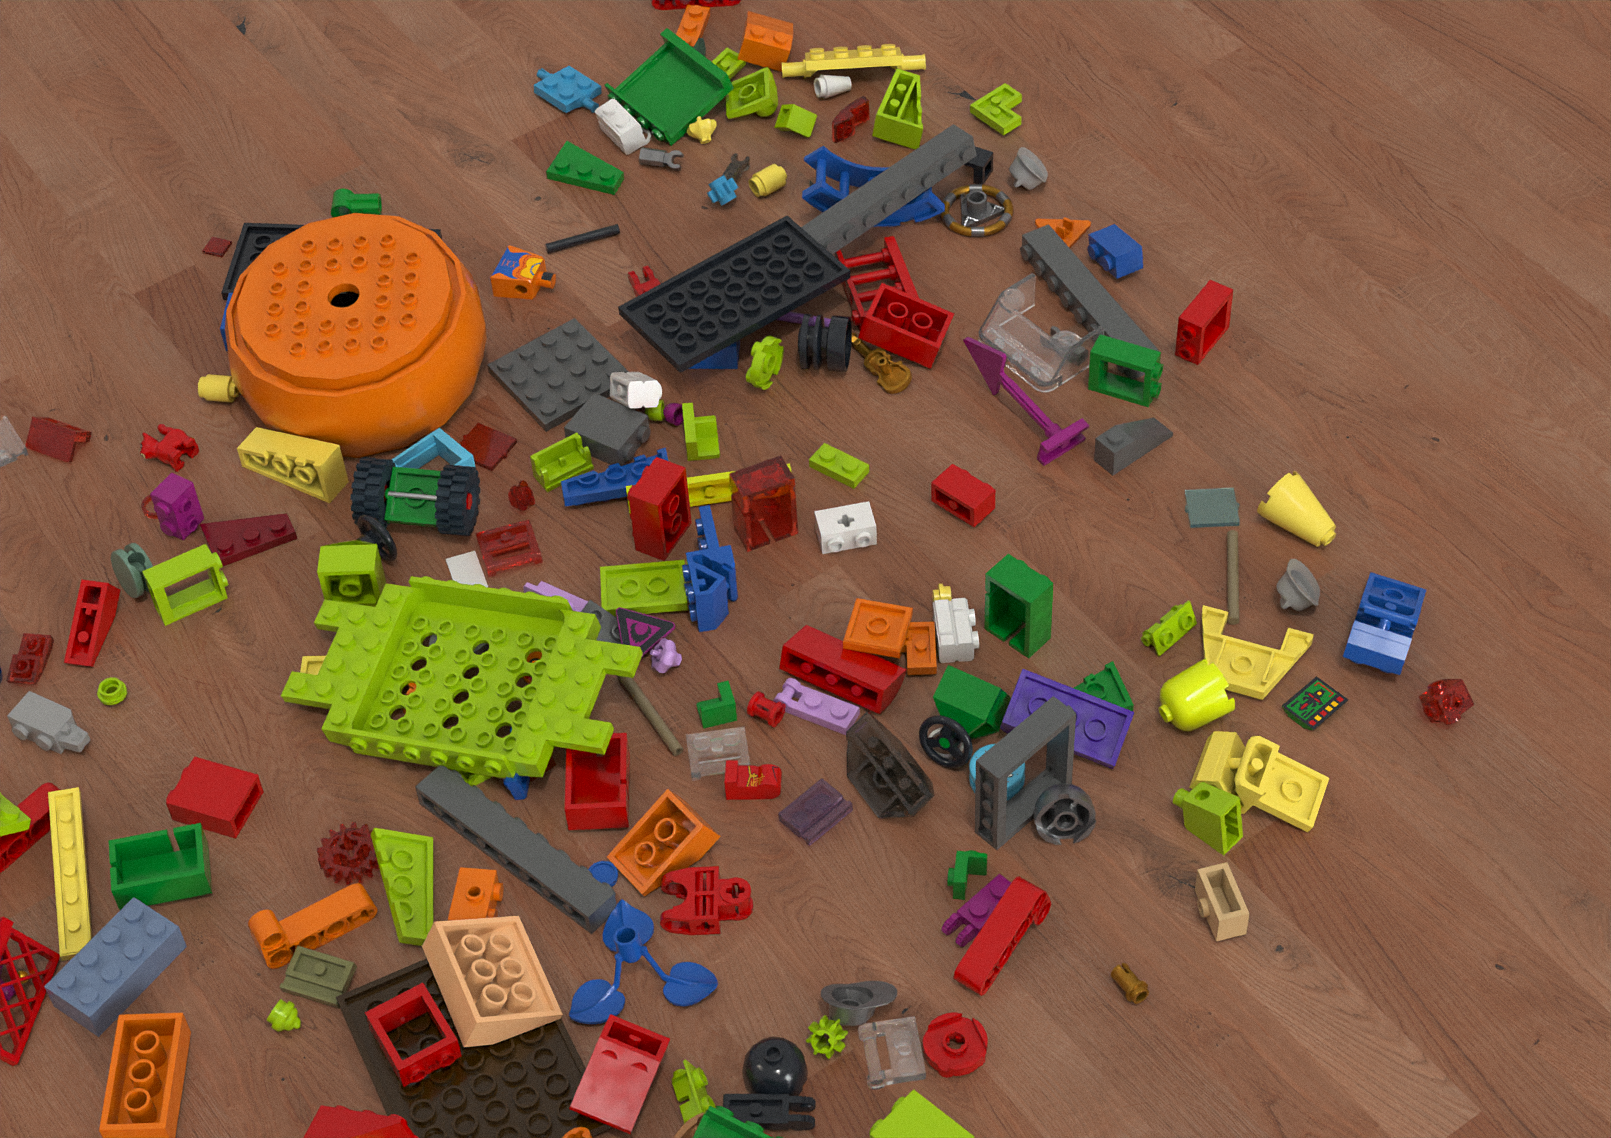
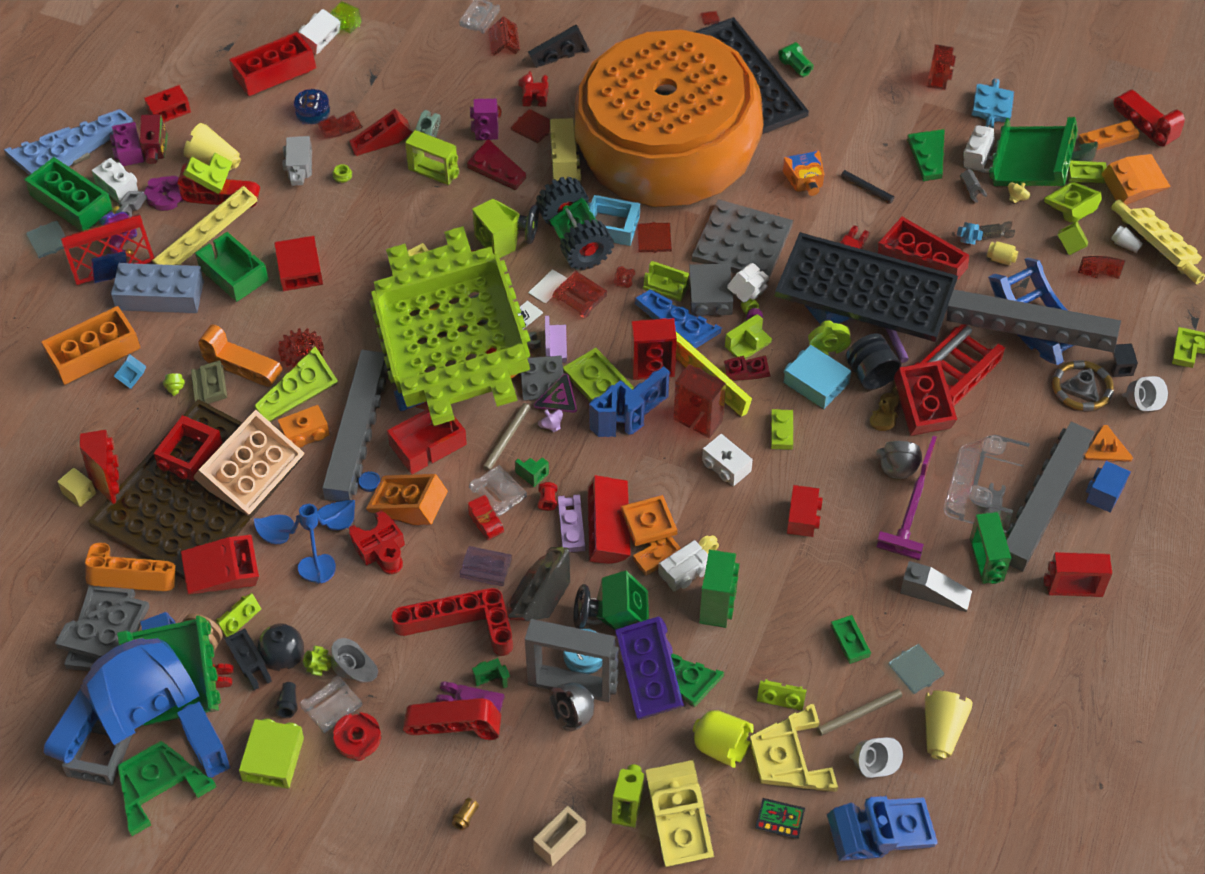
camera: 55 degrees right, 5 degrees up
lime wedge [872,69,923,150] -> none
none -> clear blue piece [91,251,127,283]
none -> dark azure panel [114,354,146,389]
none -> black cone [274,682,298,718]
none -> red beam [392,588,513,656]
none -> clear red piece [511,109,550,144]
none -> black wing [528,24,590,68]
none -> dark red slope [724,355,771,380]
none -> medium azure brick [784,345,851,409]
none -> green plate [830,615,871,664]
none -> flat silver piece [876,441,922,479]
none -> red wedge [878,216,969,281]
none -> clear red brick [927,44,956,90]
none -> dark grey bar [927,326,972,363]

